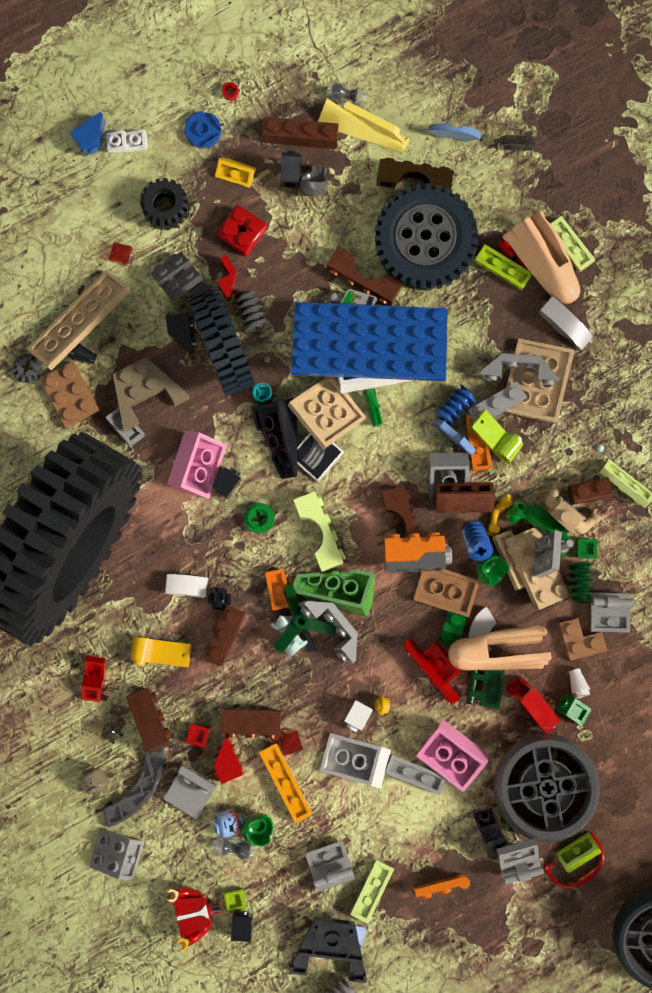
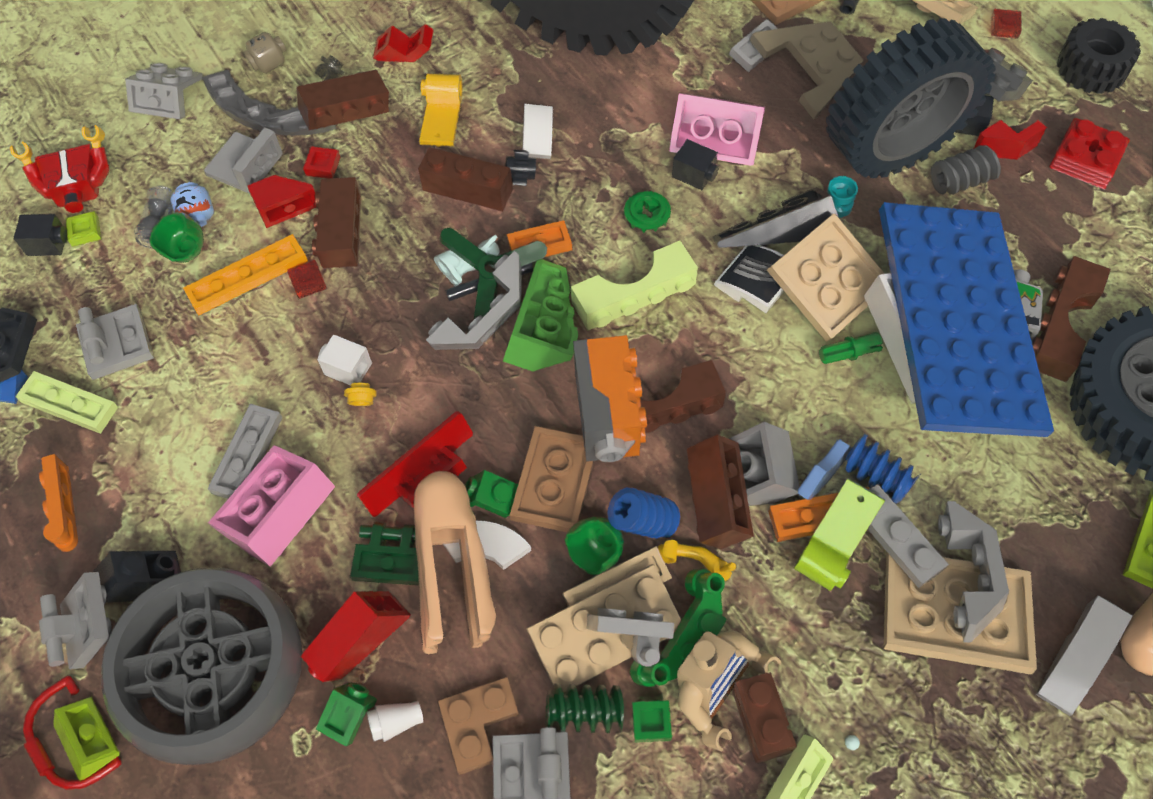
camera: 90 degrees right, 20 degrees down
white slope [320,733,391,789] -> none

